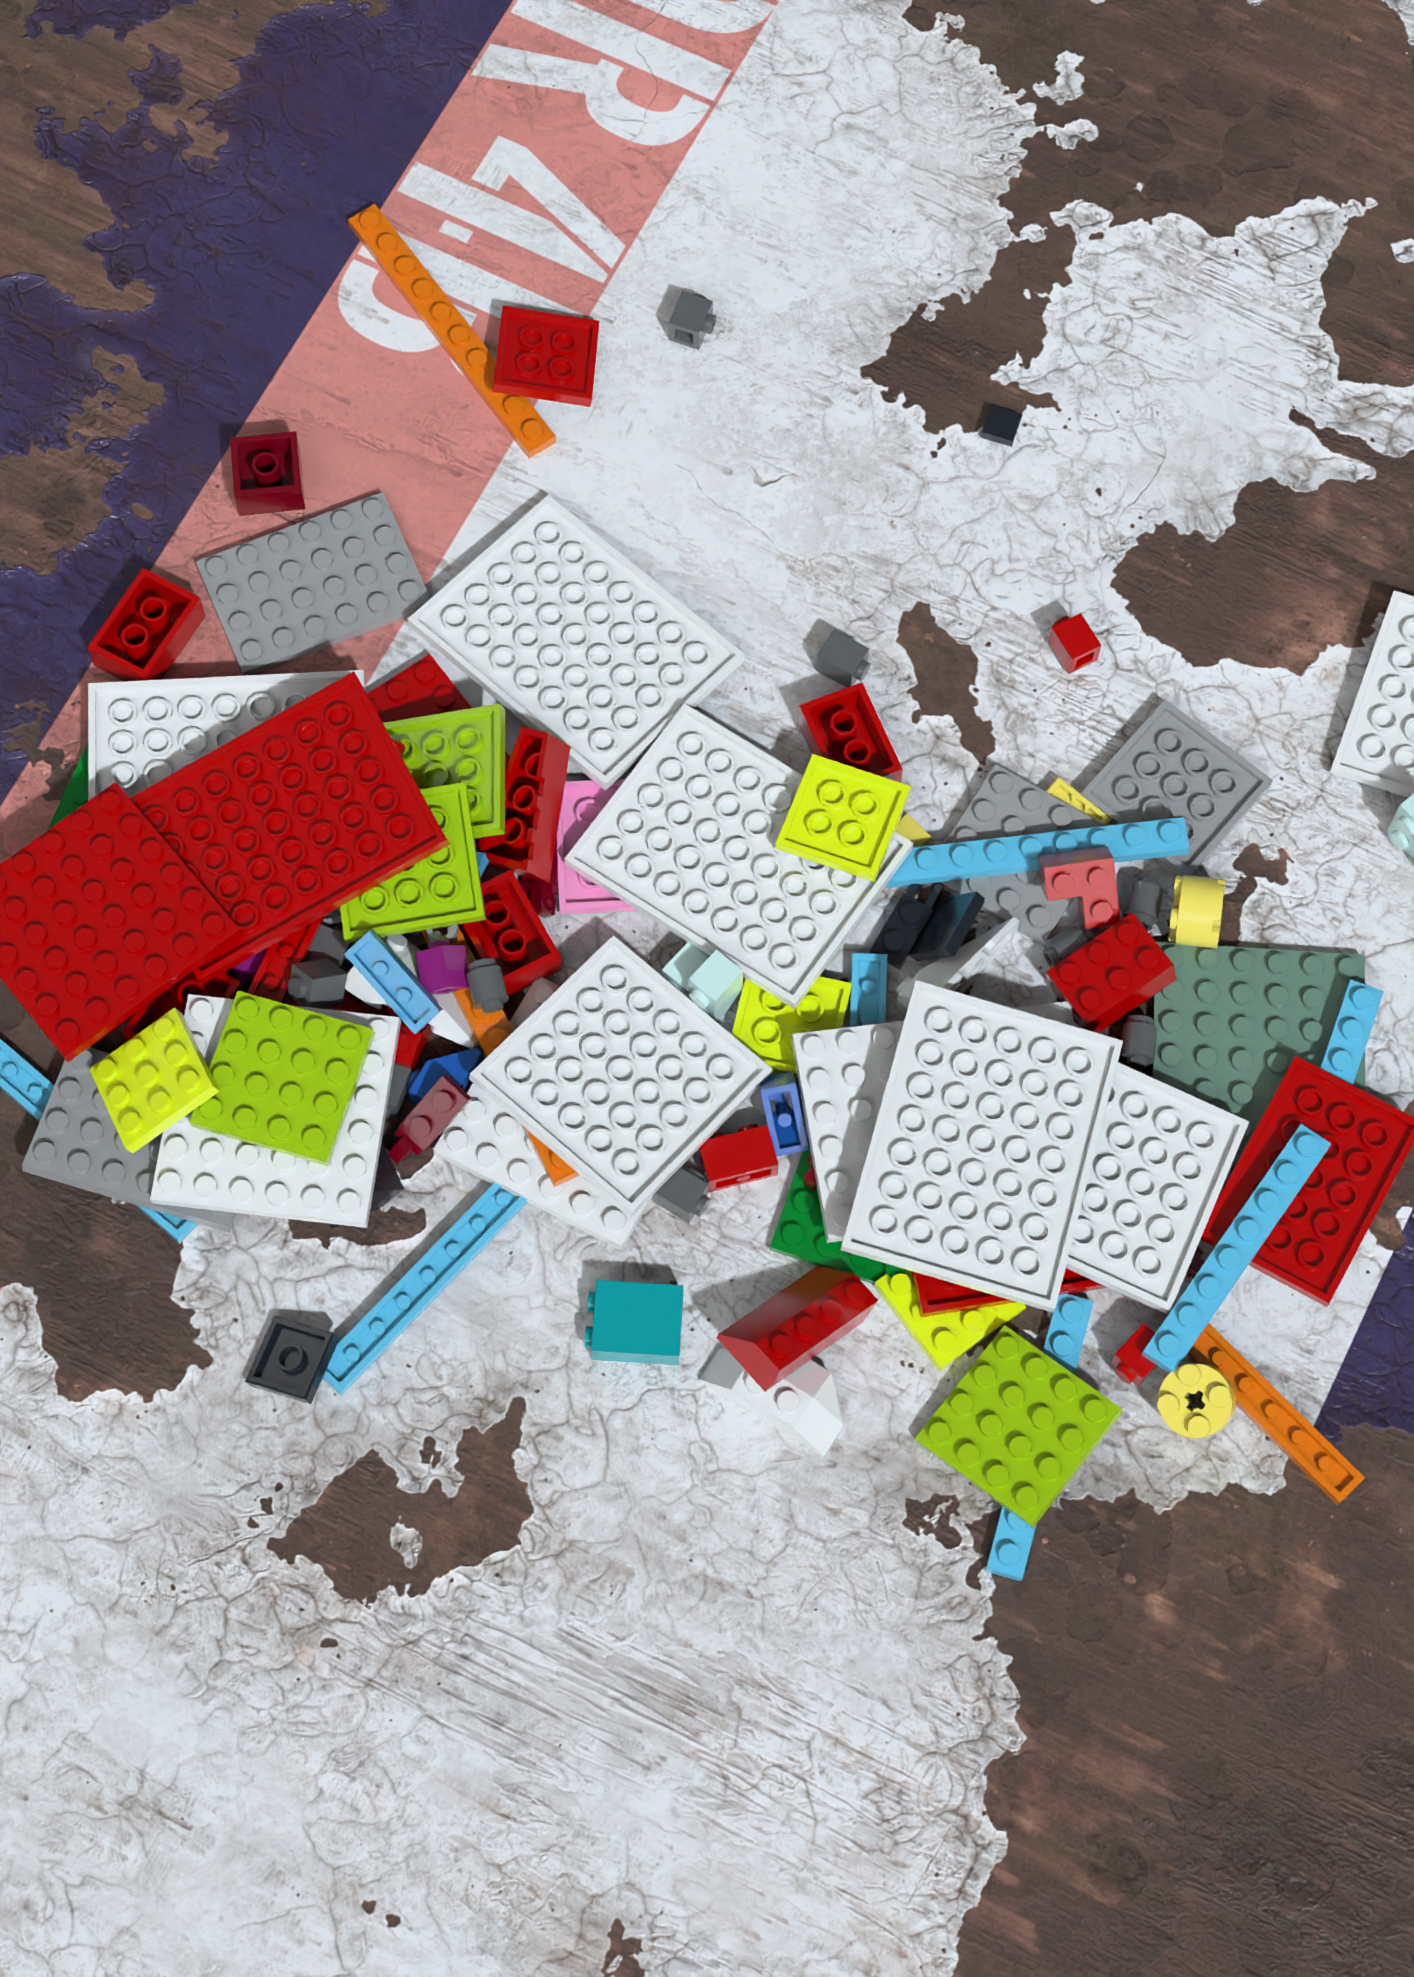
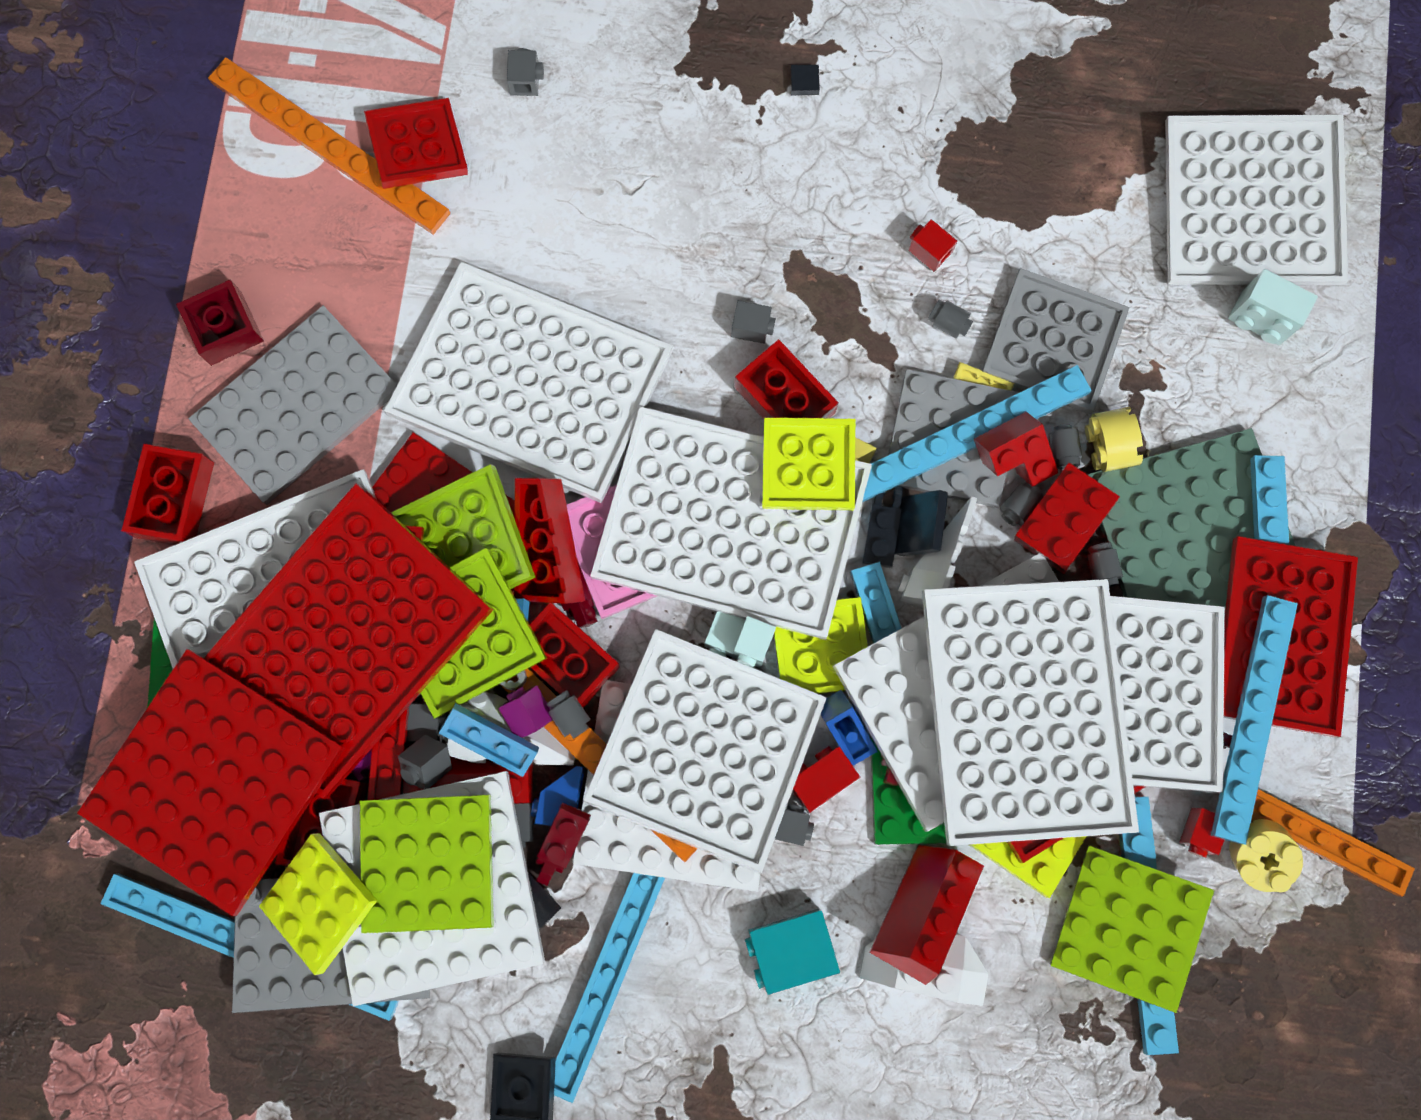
camera: 20 degrees left, 10 degrees up
none -> dark grey brick [928,299,973,339]

